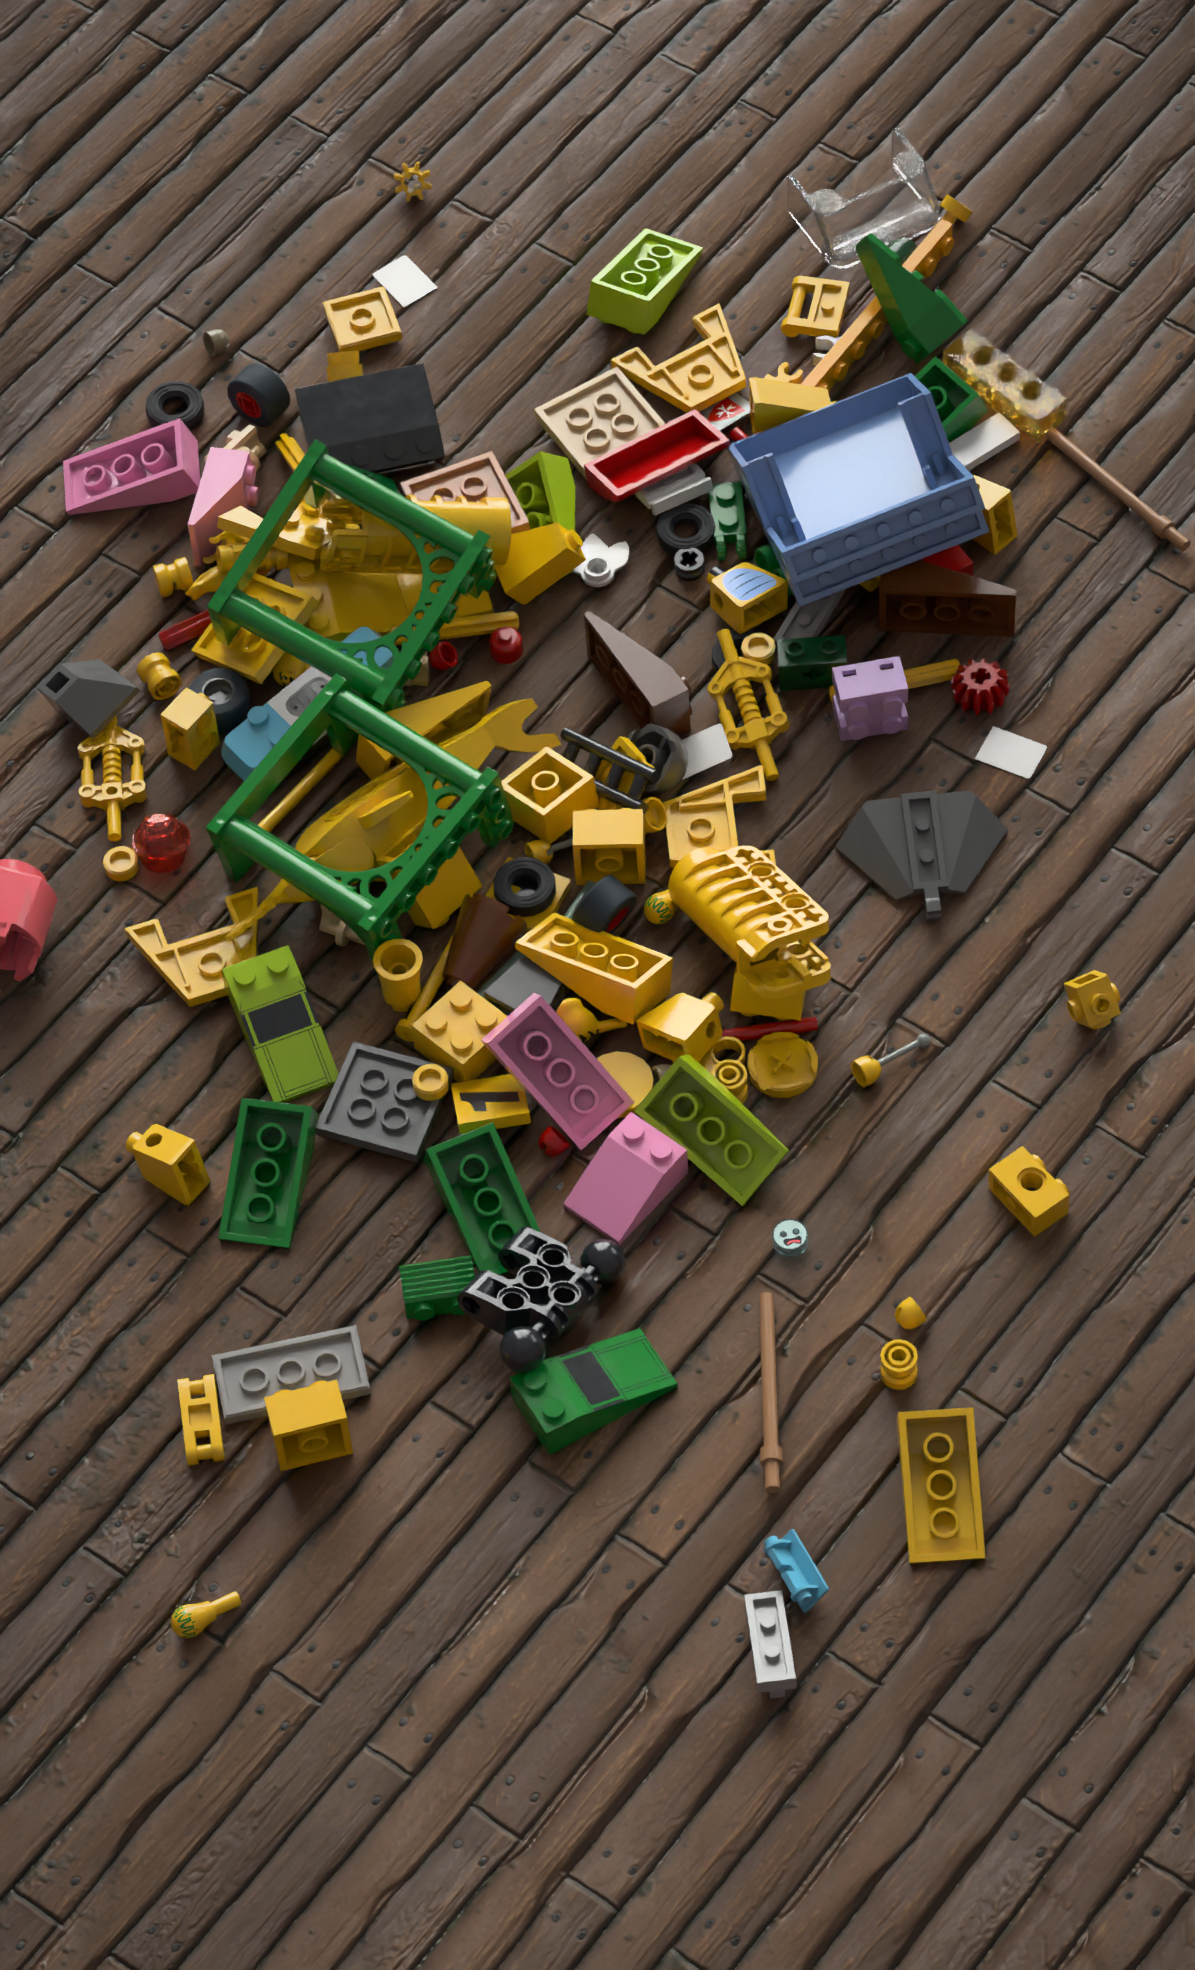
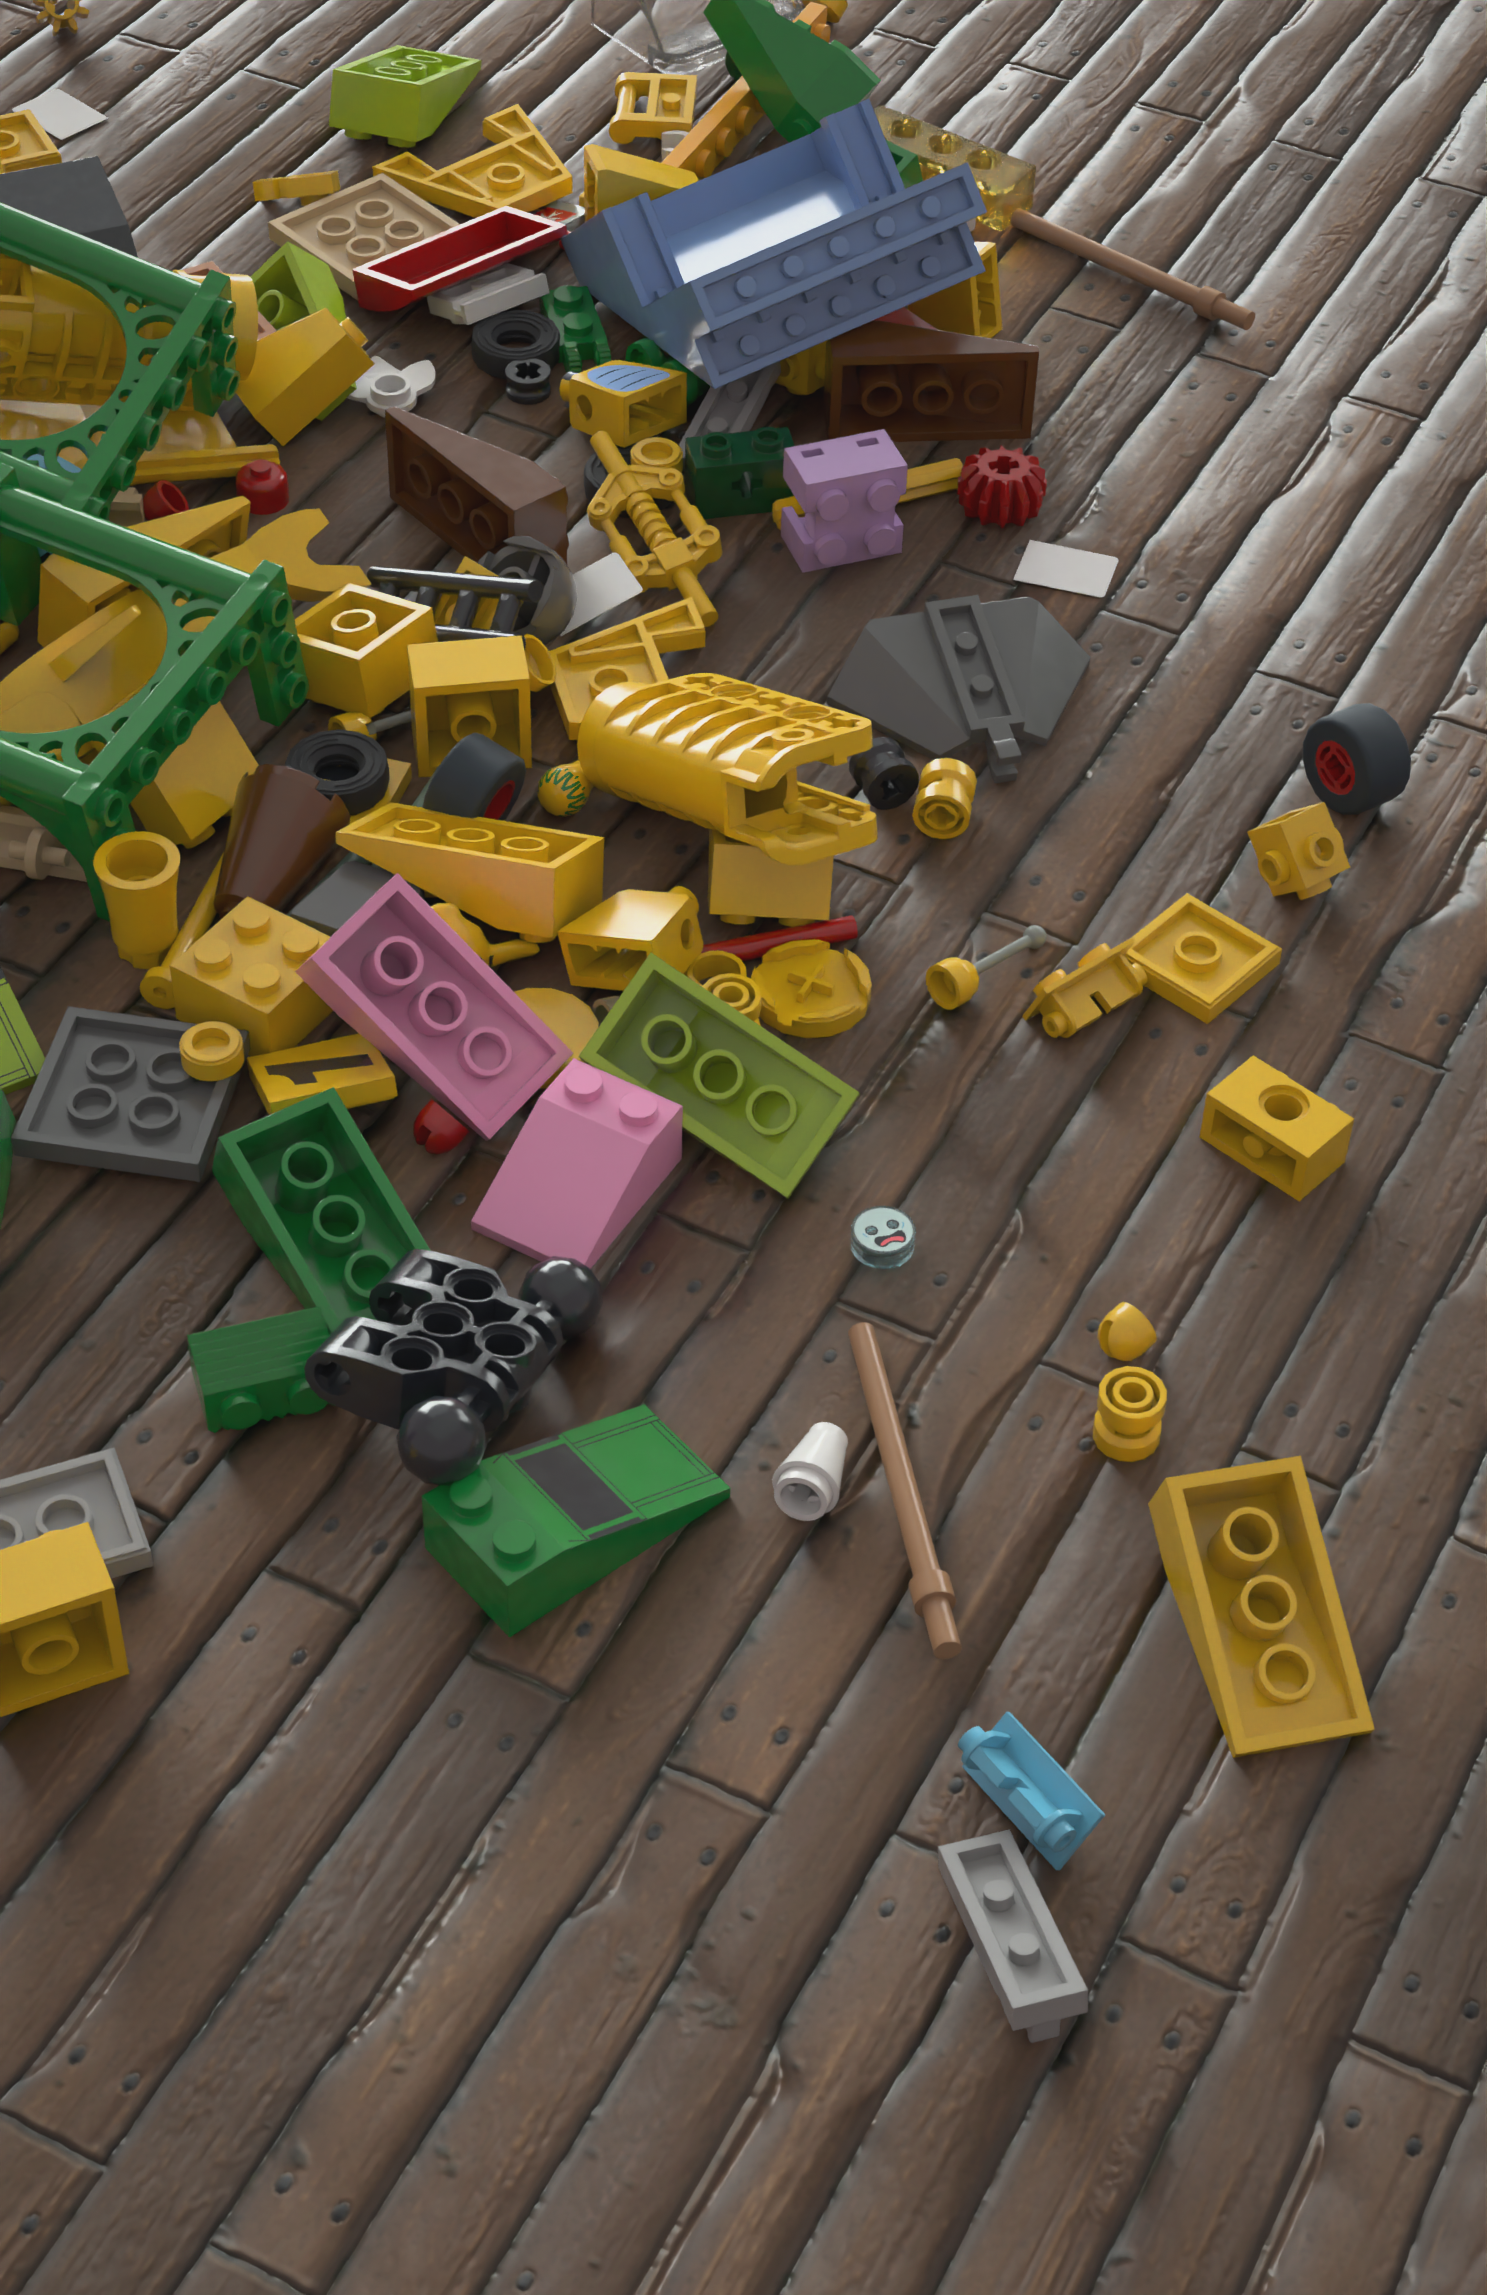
camera: 15 degrees left, 10 degrees down
none -> yellow plate [252,170,341,206]
none -> white cone [772,1422,848,1521]
none -> black wheel [849,737,919,810]
none -> yellow wheel [912,758,977,839]
none -> yellow hinge [1022,937,1147,1038]
none -> yellow tile [1125,893,1282,1024]
none -> black wheel [1303,703,1411,815]

